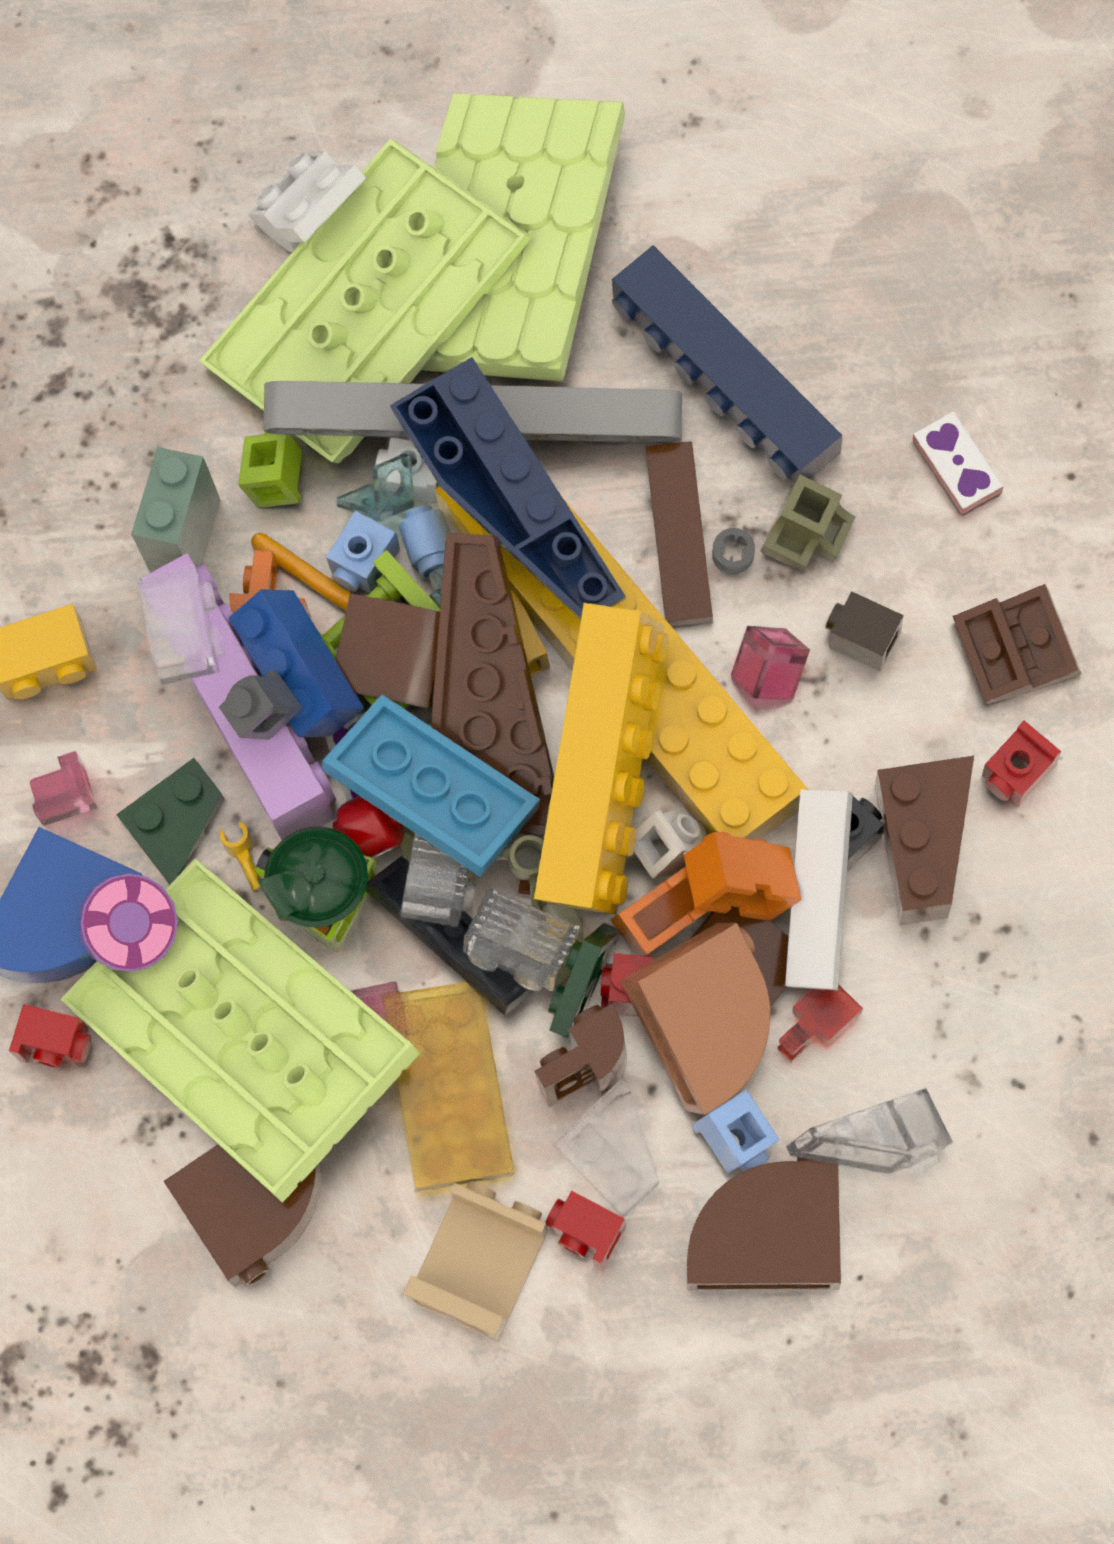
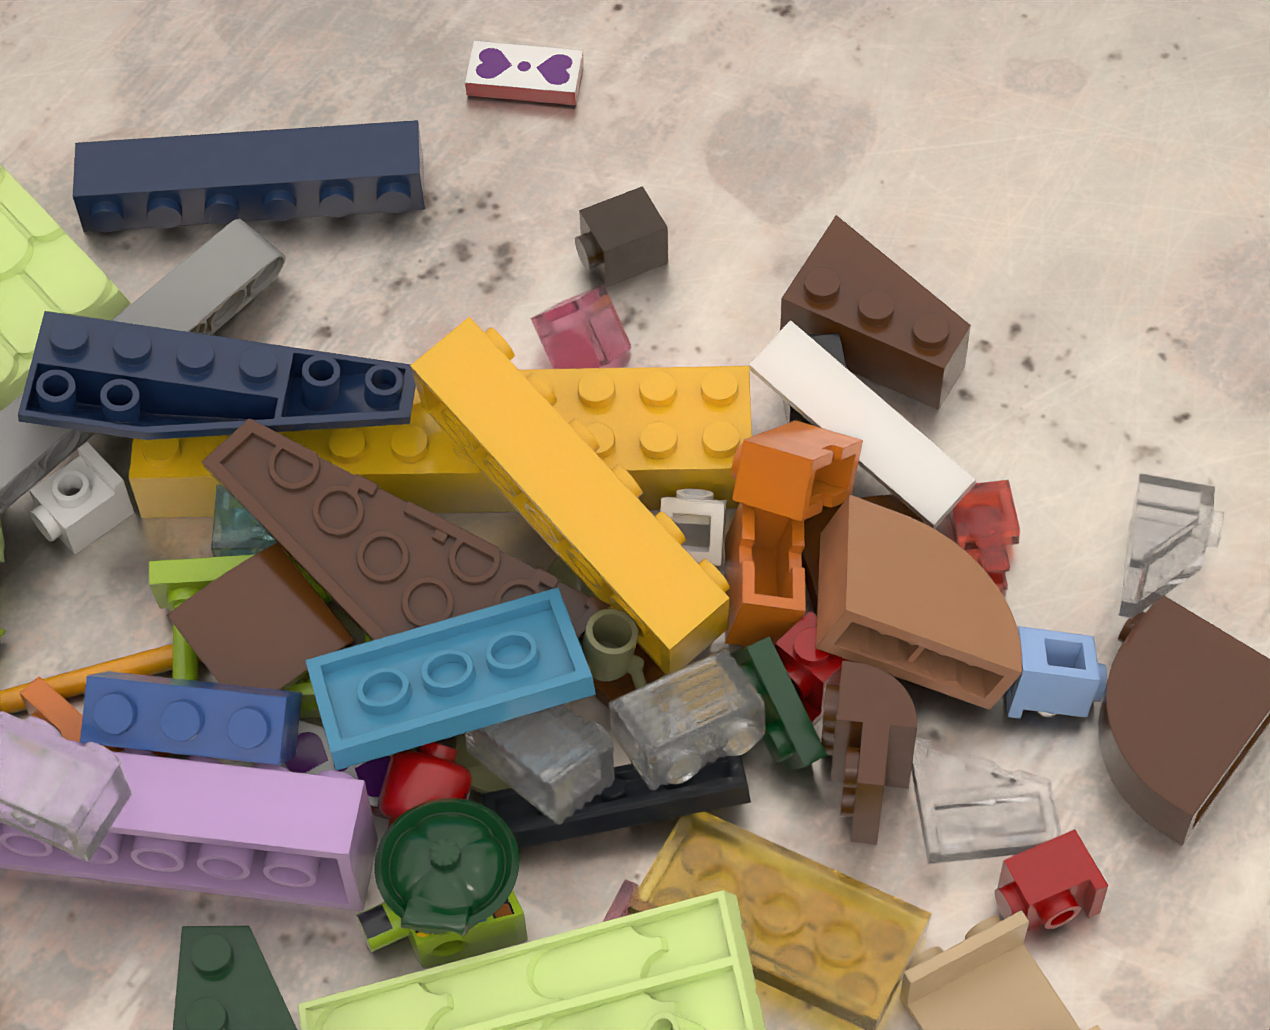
camera: 60 degrees left, 15 degrees down
dark grey brick [219,670,303,740] -> none
yellow hand [220,822,261,892] -> none
light blue brick [326,511,400,594] -> none
clear light blue bracket [336,453,414,522] -> none
light blue brick [399,505,450,579] -> none
reddish brown tile [645,441,713,627] -> none
dark grey bush [712,528,755,574] -> none
olive brick [760,474,856,572] -> none
reddish brown slope [953,584,1082,704] -> none
red brick [982,720,1061,806] -> none

